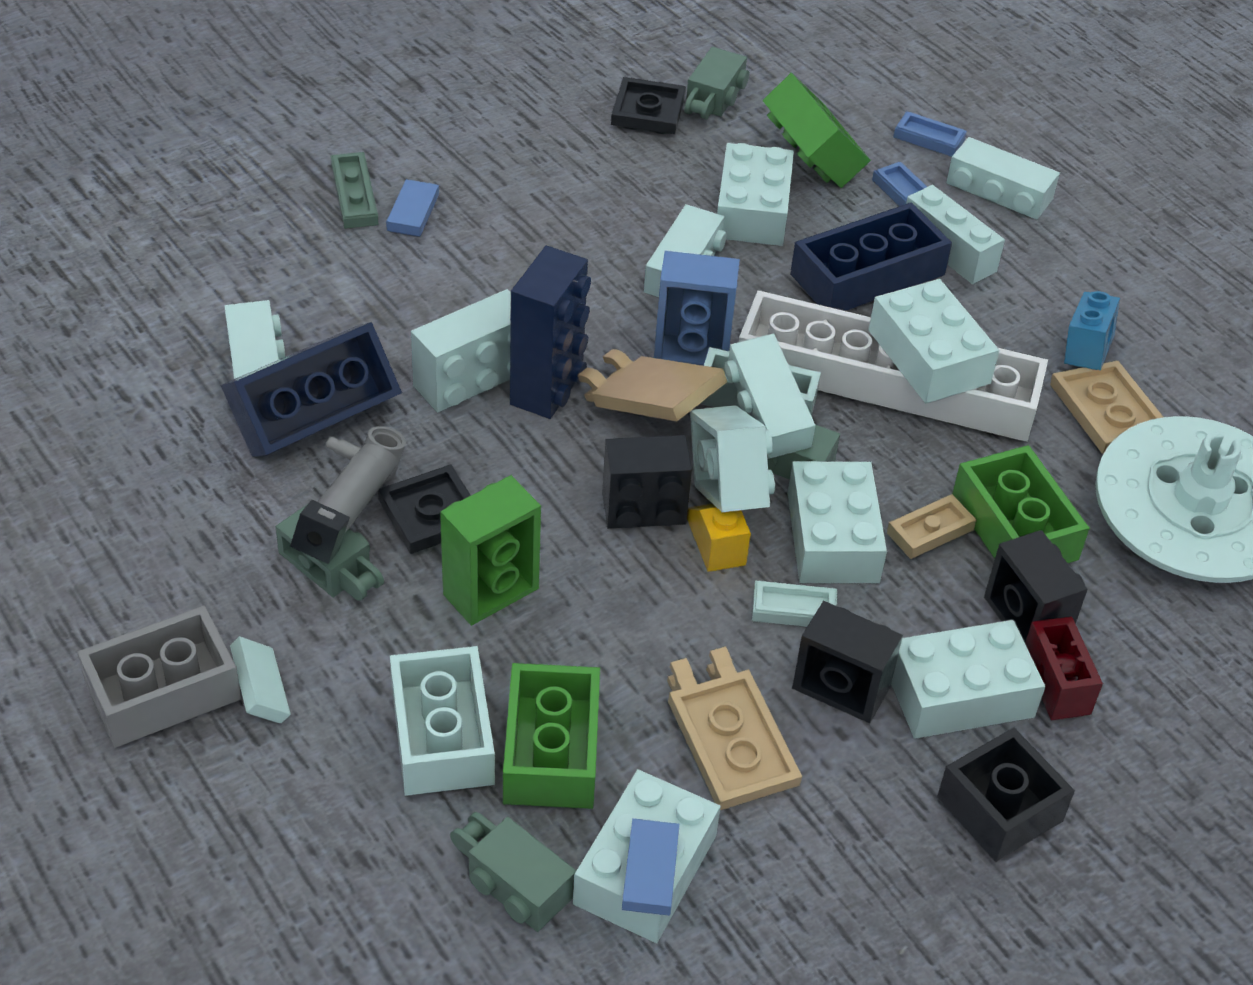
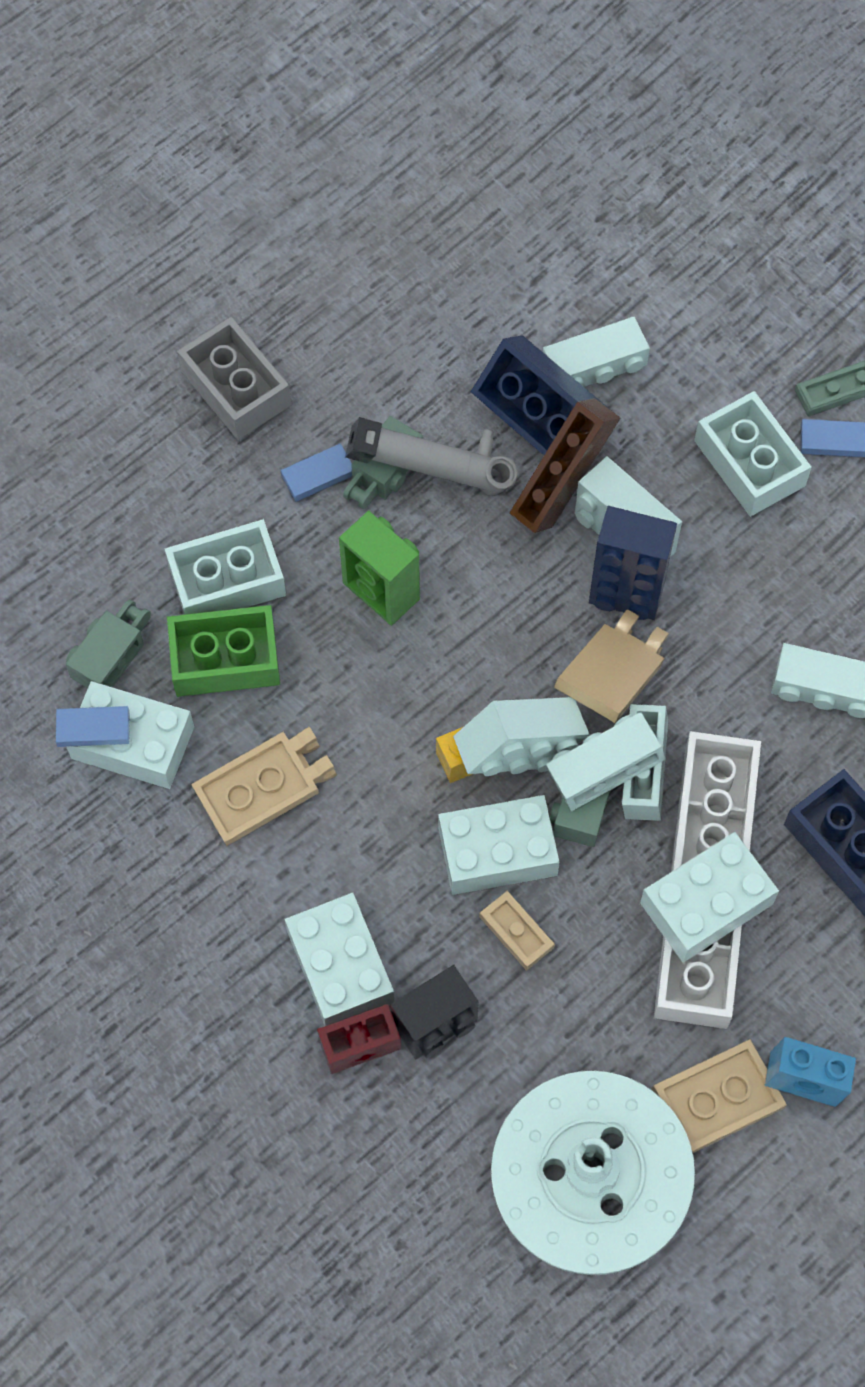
camera: 85 degrees right, 20 degrees up
light aqua tile [230,636,291,724] -> none
black plate [378,464,471,554] -> none
black brick [602,435,692,529] -> none
medium blue brick [654,251,740,366] -> none
light aqua tile [752,580,837,627] -> none
black brick [792,600,903,724] -> none
black brick [937,727,1075,862] -> none
bright green brick [952,445,1090,563] -> none
none -> medium blue tile [281,443,352,502]
none -> reddish brown brick [509,398,621,533]
none -> light aqua brick [694,391,812,517]

